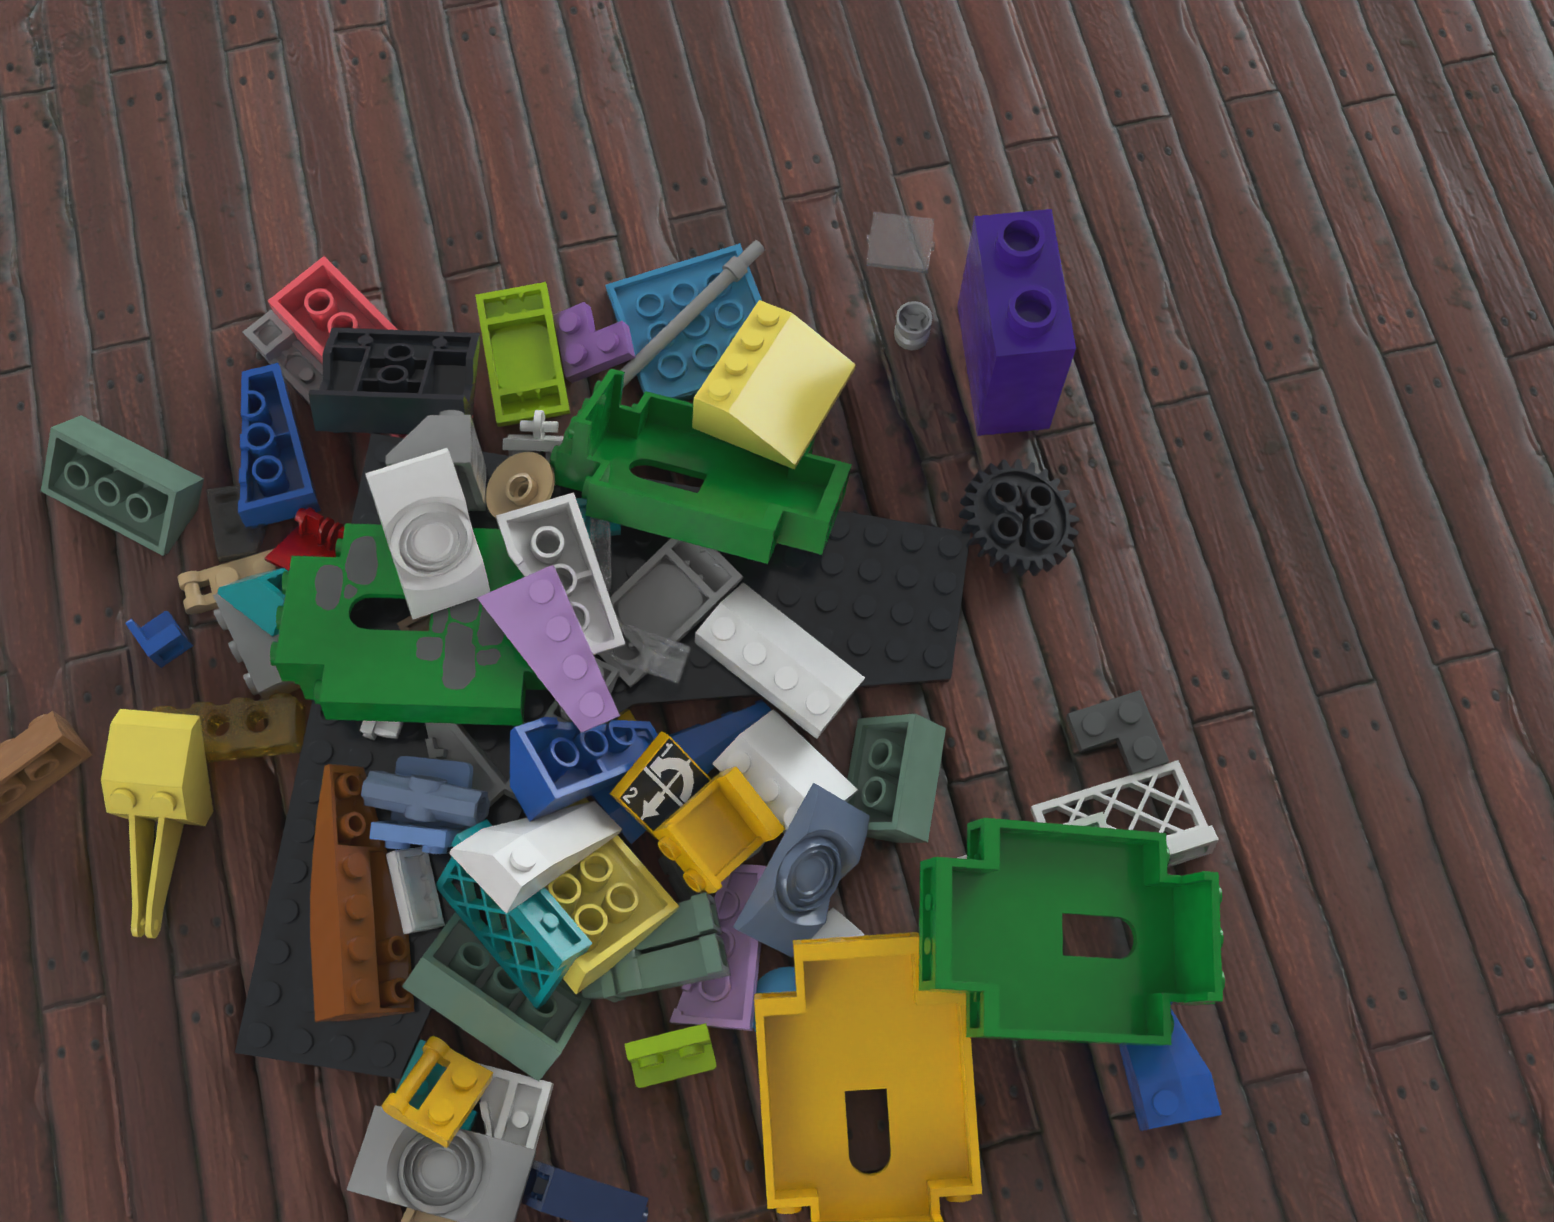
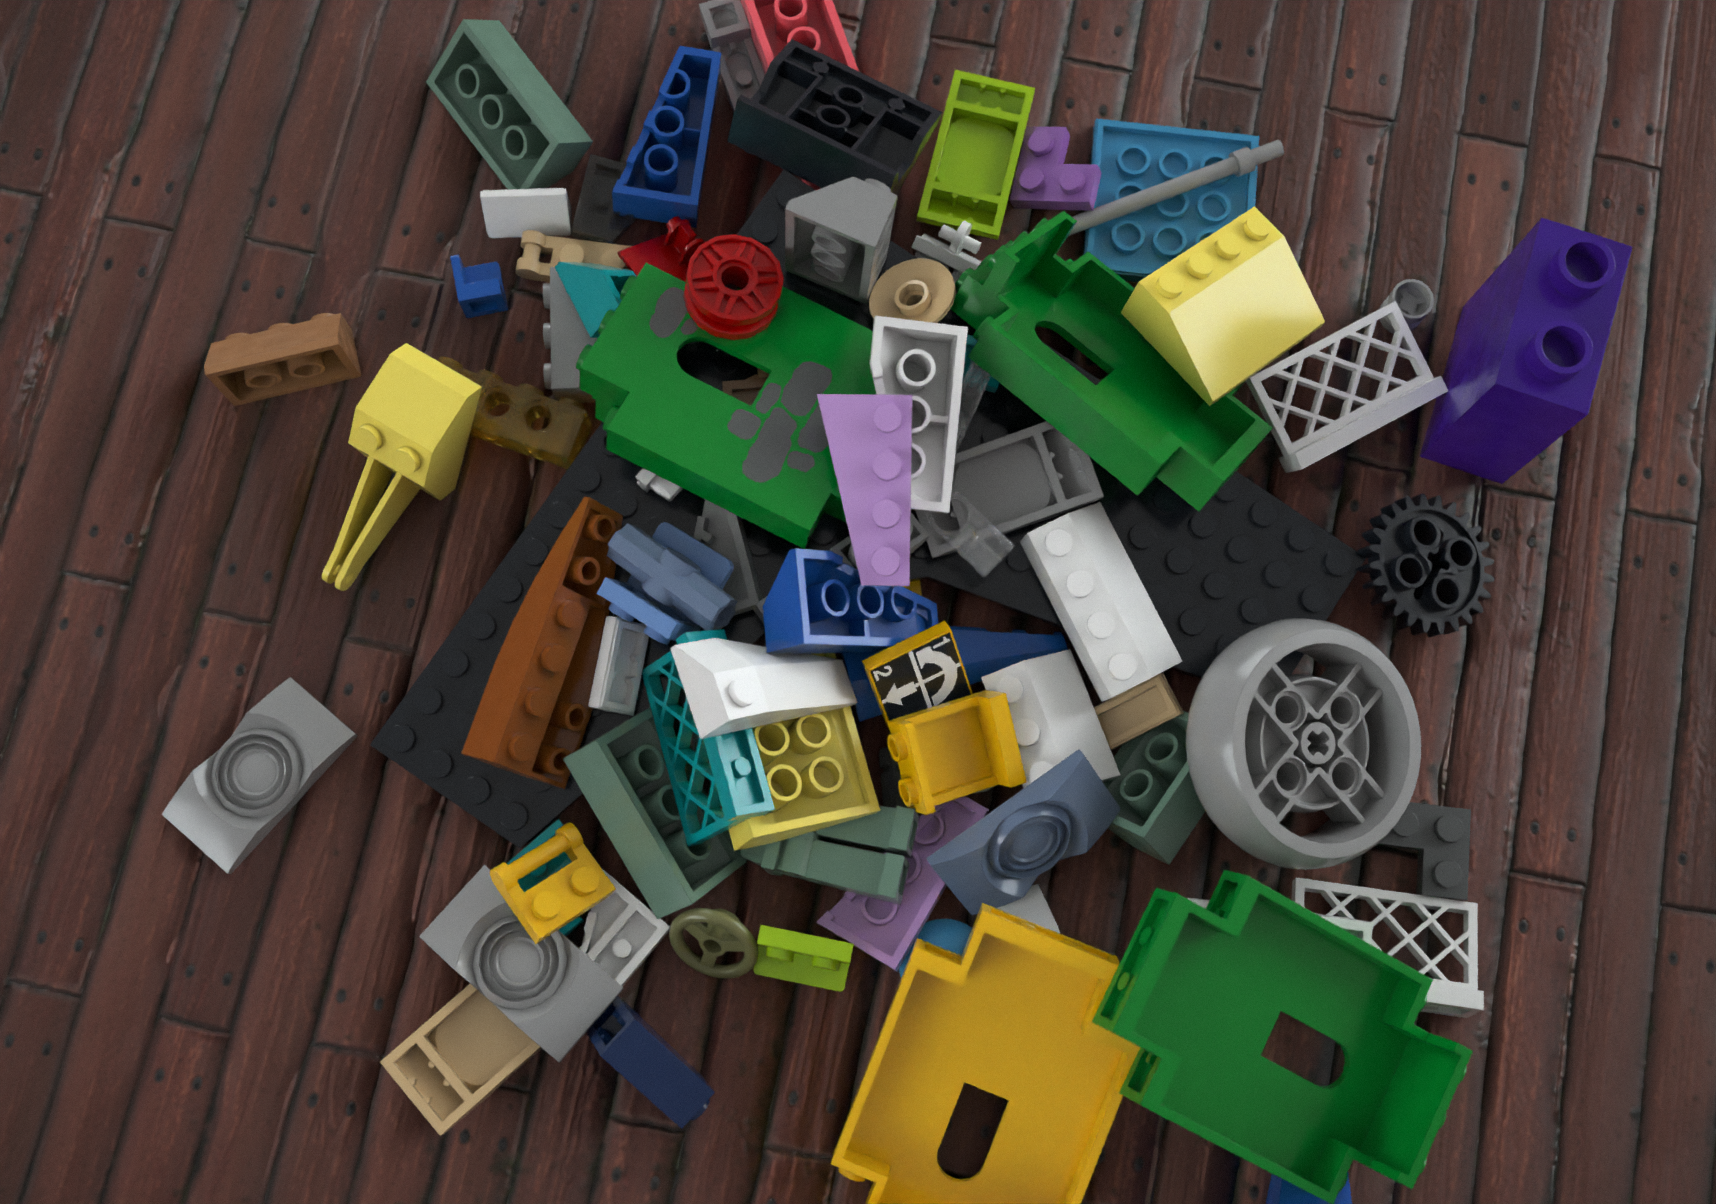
camera: 20 degrees right, 5 degrees up
white slope [365,448,490,619] -> none
clear piece [866,212,935,273] -> none
none -> light grey slope [162,677,358,874]
none -> white slope [480,188,572,238]
none -> olive piece [669,908,758,979]
none -> red wheel [683,234,784,340]
none -> tan tile [1094,673,1184,750]
none -> light grey wheel [1186,618,1421,870]
none -> white fence [1246,301,1448,473]

